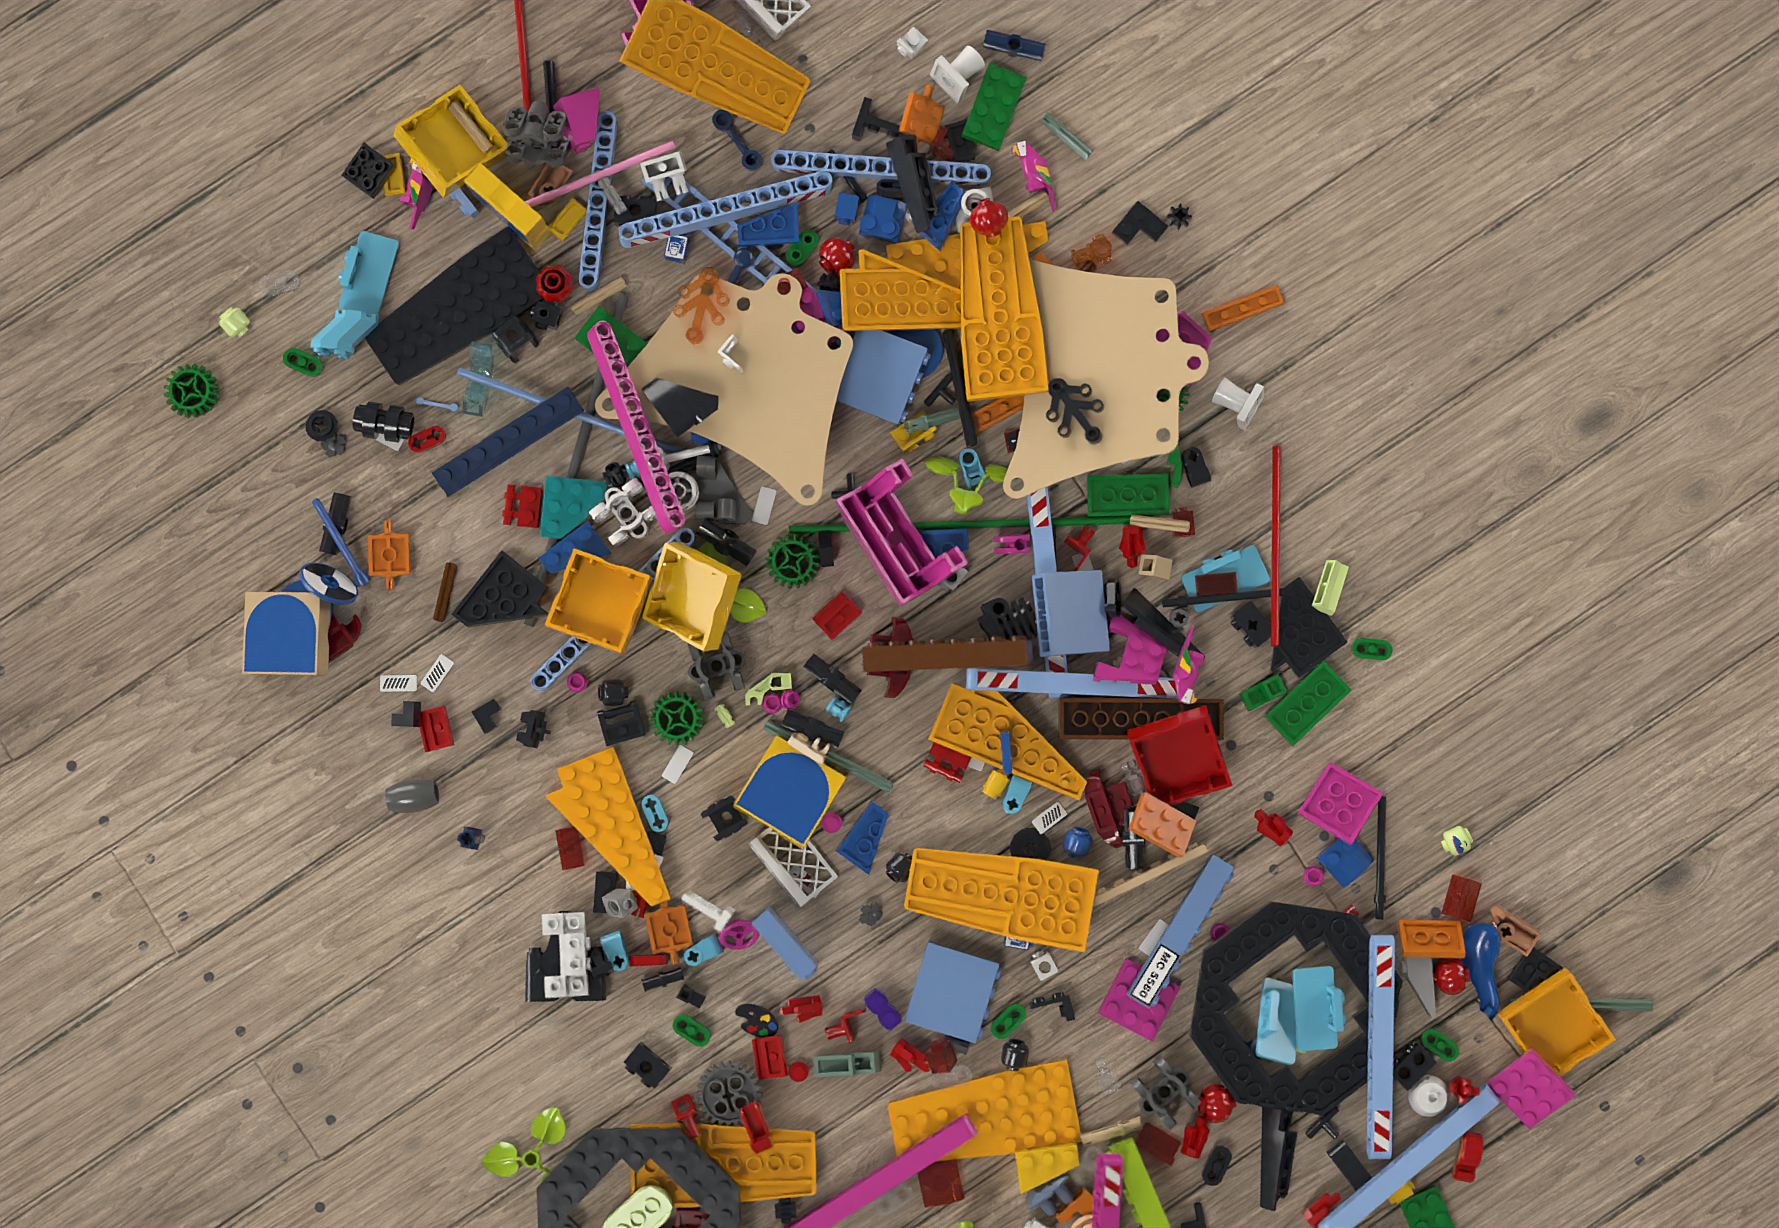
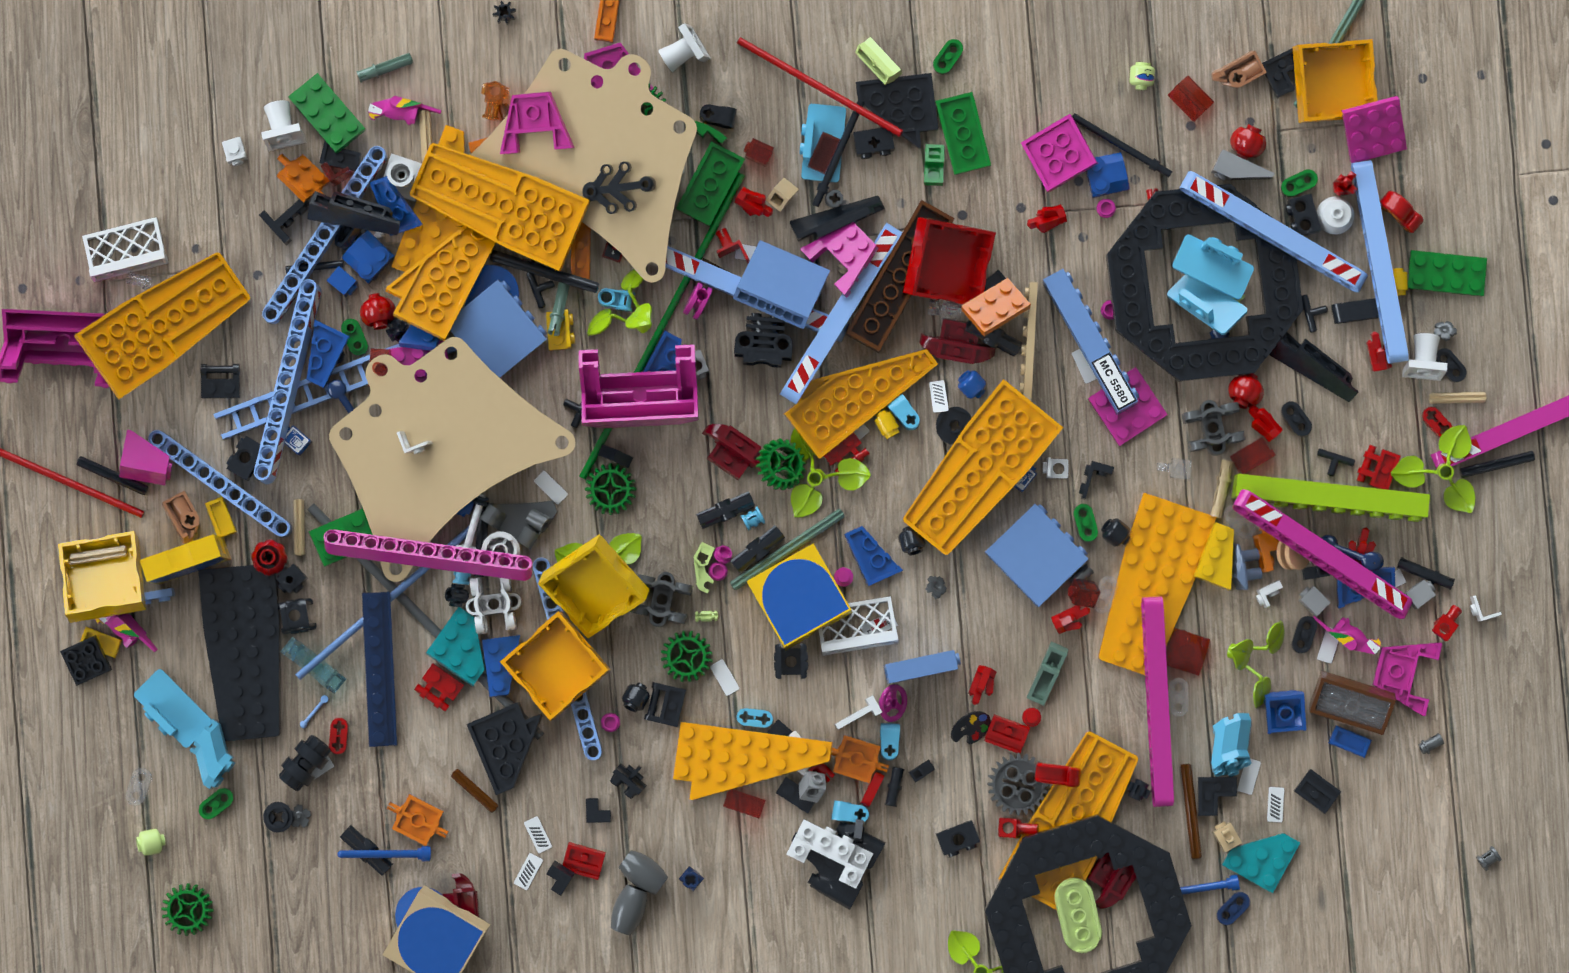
camera: 60 degrees left, 0 degrees up
piece [299,563,358,605] -> none
dark grey piece [503,101,570,167] -> none
bright pink piece [524,141,675,208] -> none
light grey axle [598,177,627,215] -> none
white brick [640,151,689,201] -> none
black panel [642,377,718,437] -> none
clear orange plant [673,267,730,345] -> none
green plate [673,1014,711,1047] -> none
black piece [695,518,757,566] -> none
dark blue piece [712,110,763,171] -> none
tan plate [787,732,831,764] -> none
red plate [812,591,862,641] -> none
red bracket [825,1008,867,1043] -> none
reddish brown brick [862,636,1033,672] -> none
dark purple brick [864,988,902,1031] -> none
red plant [970,198,1008,238] -> none
dark blue piece [983,30,1045,62] -> none
blue tile [1000,730,1012,774] -> none
black plate [1104,578,1121,618] -> none
black plate [1112,201,1169,245] -> none
tan axle [1130,515,1190,532] -> none
dark pink animal [1173,626,1205,705] -> none
orange plate [1398,920,1466,958] -> none
blue animal [1461,923,1501,1021] -> none
none -> black plate [200,364,240,399]
none -> dark pink wing [500,92,575,154]
none -> dark grey piece [619,850,668,895]
none -> green gear [756,438,807,491]
none -> lime plant [790,428,871,517]

